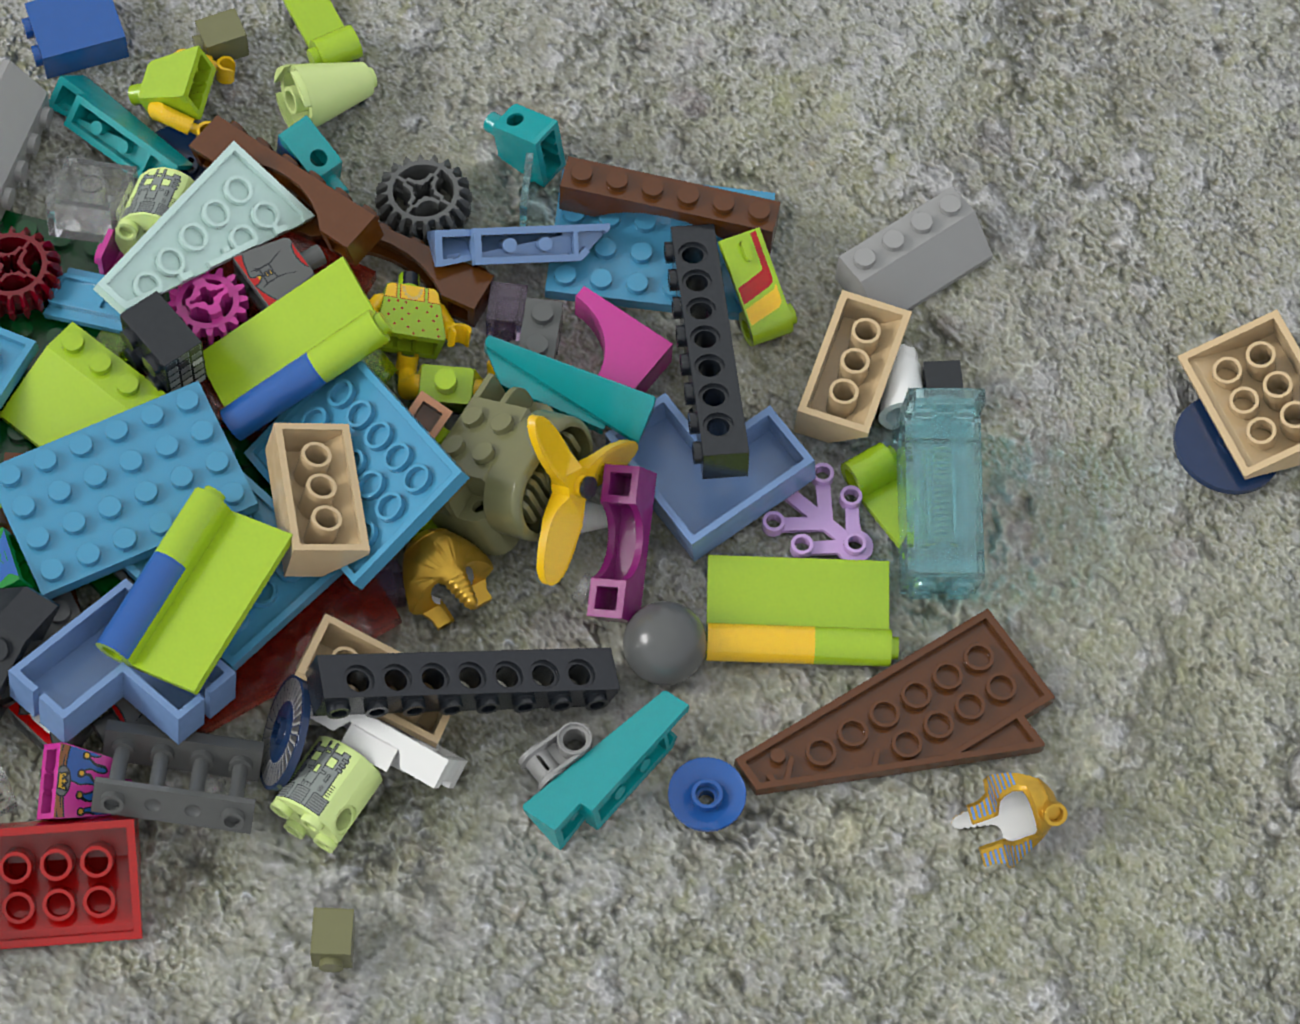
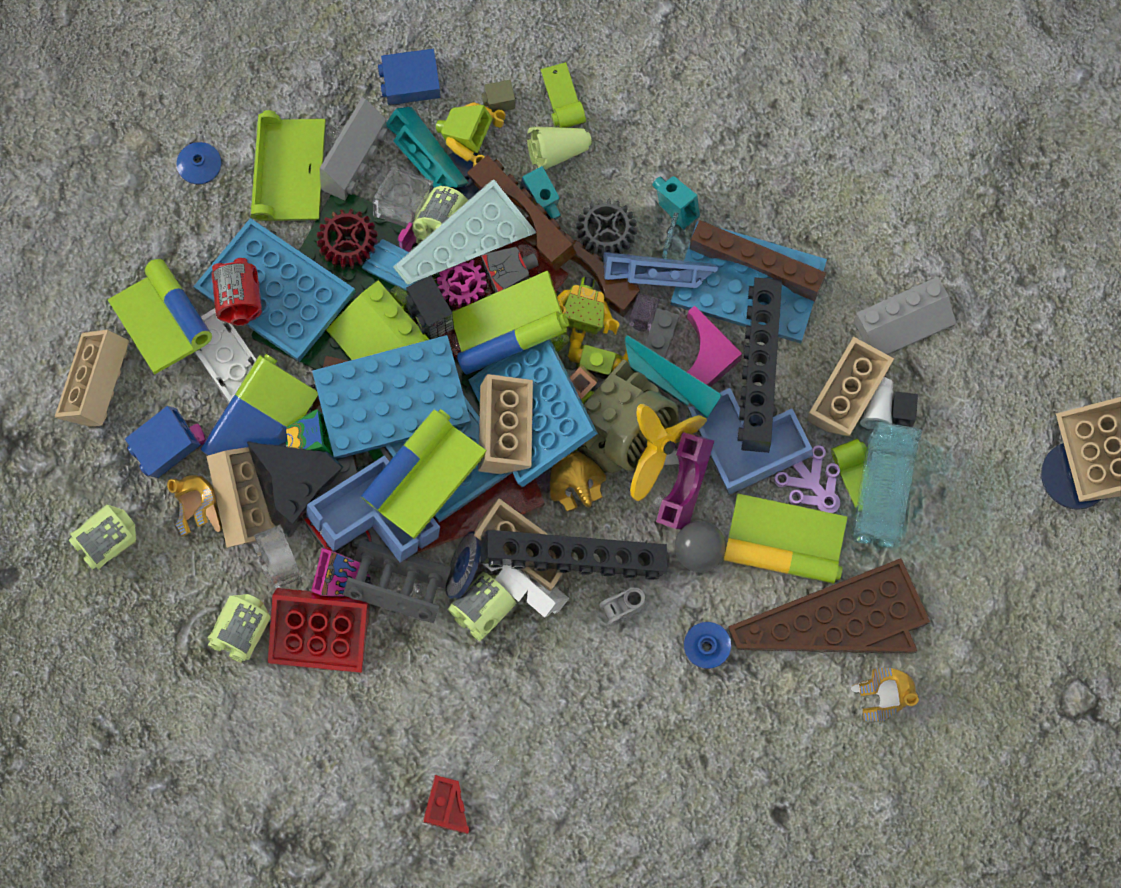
camera: 15 degrees right, 10 degrees up
olive brick [310,907,356,973] -> none
teal wedge [523,691,689,850] -> none
lime door [718,227,797,347] -> none

